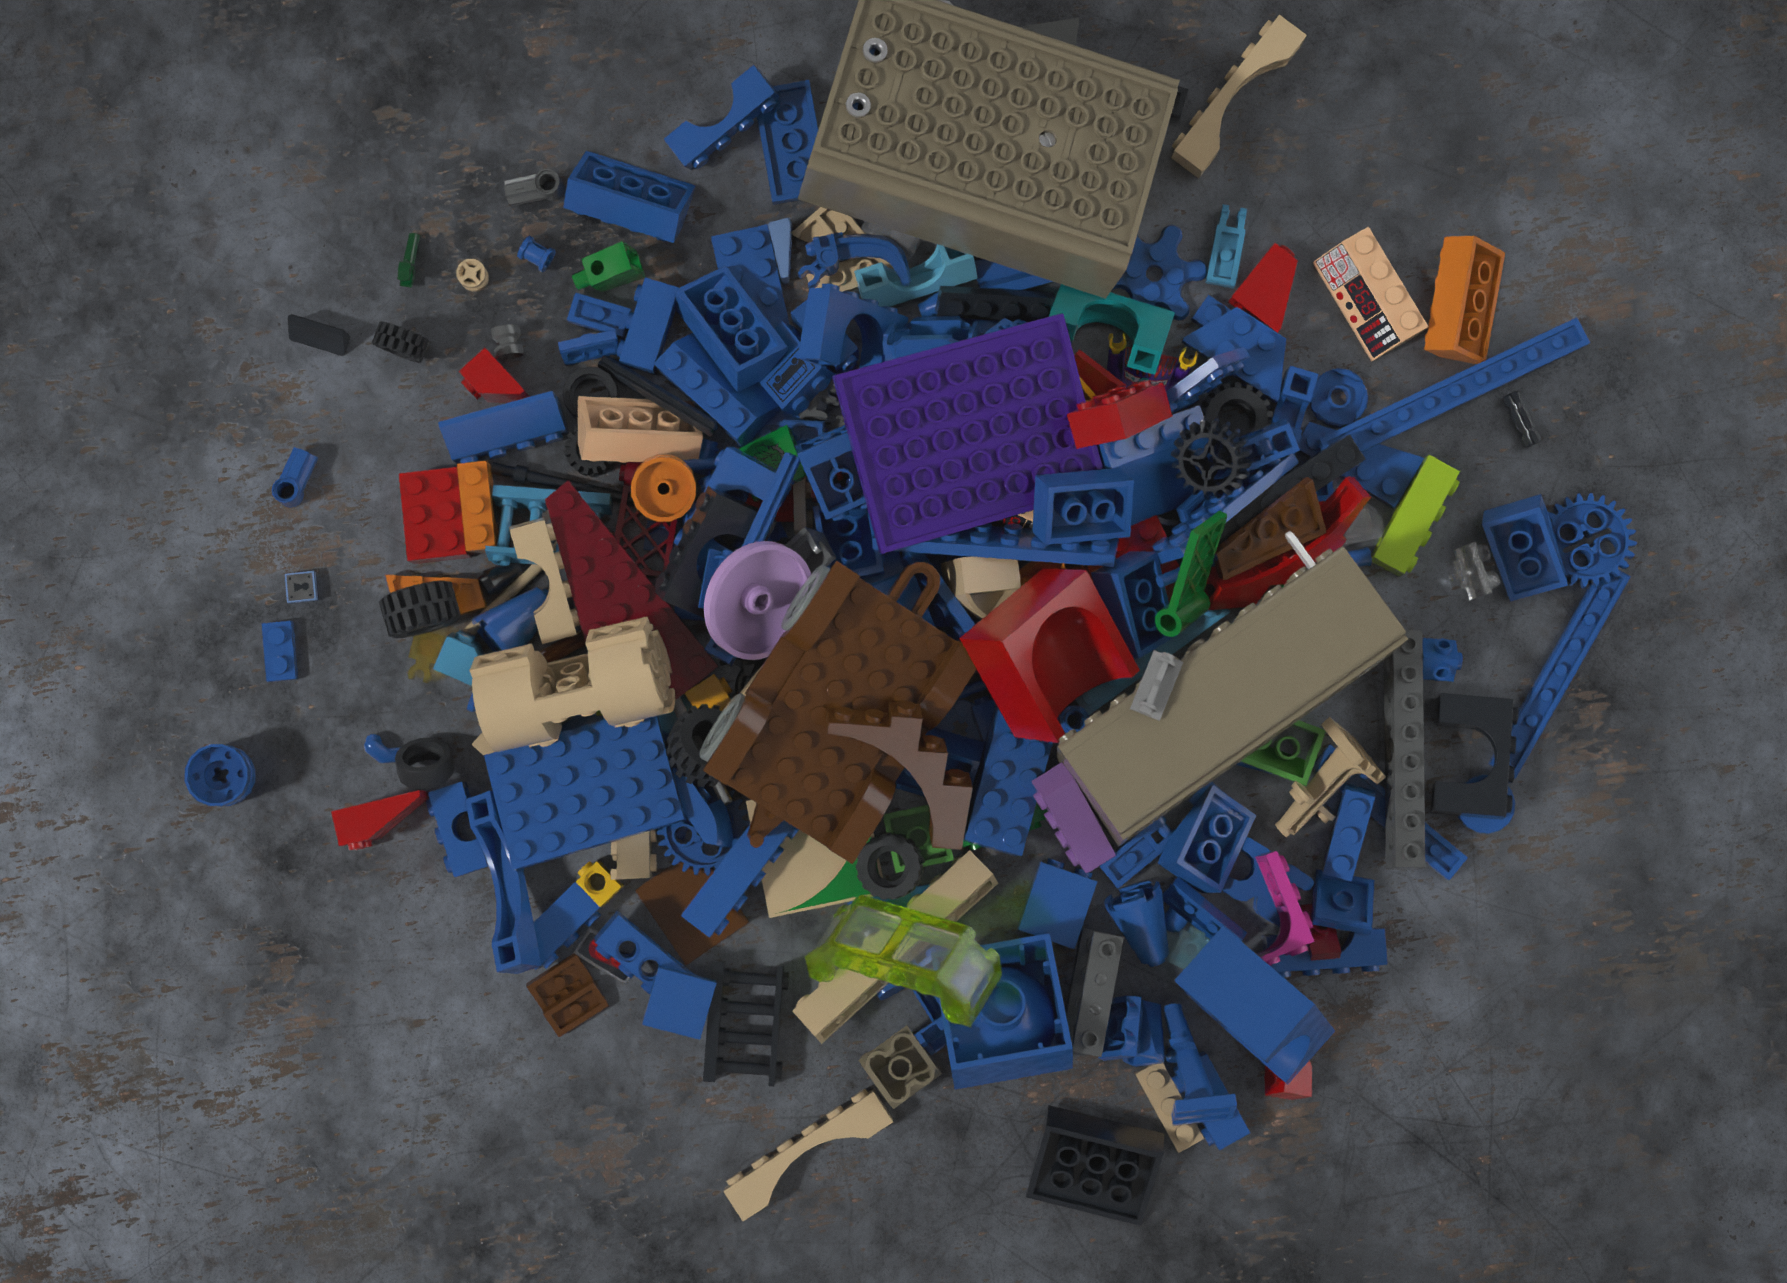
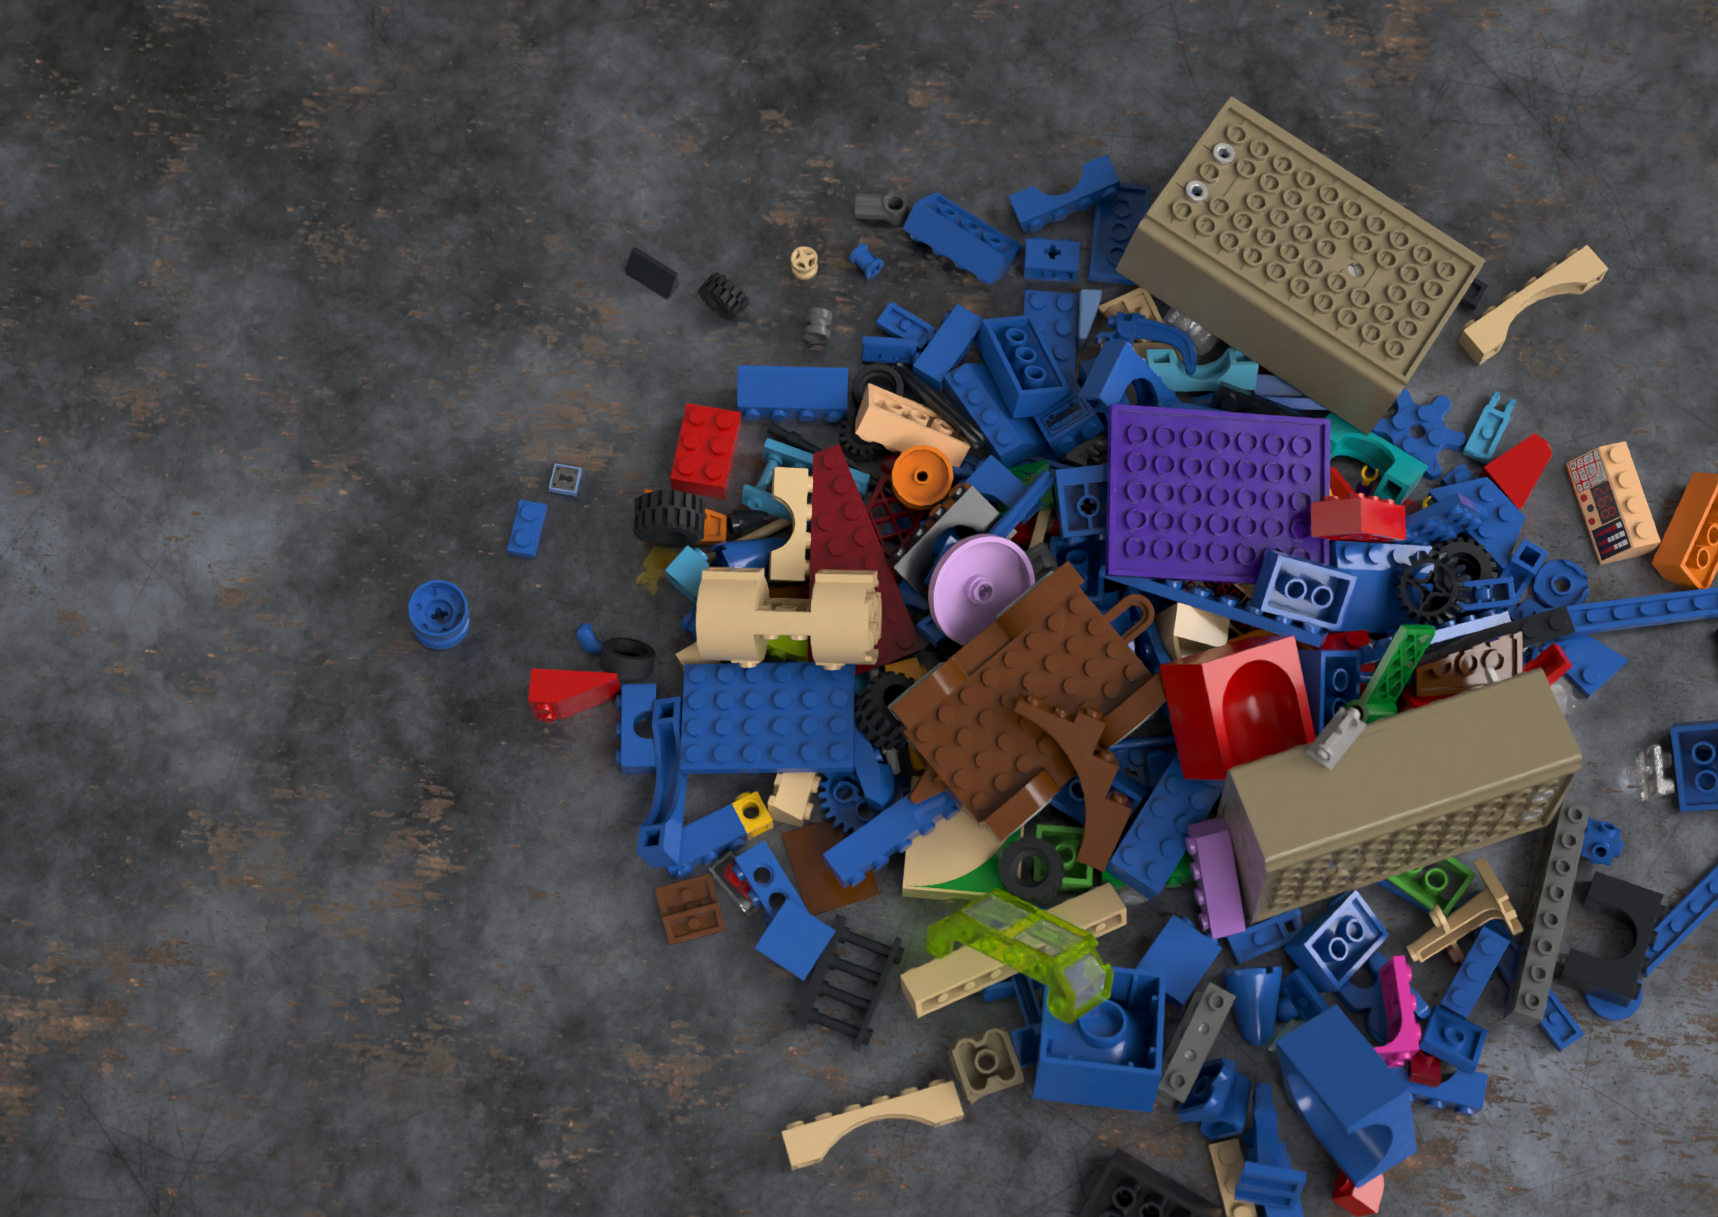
camera: 15 degrees right, 15 degrees down
blue piece [272,447,319,508] -> none
dark green bar [397,233,420,288] -> none
orange arch [457,461,499,555] -> none
red slope [459,348,530,403] -> none
green torso [572,241,646,292] -> none
lime brick [1371,455,1460,576] -> none
none -> blue brick [1023,237,1080,282]

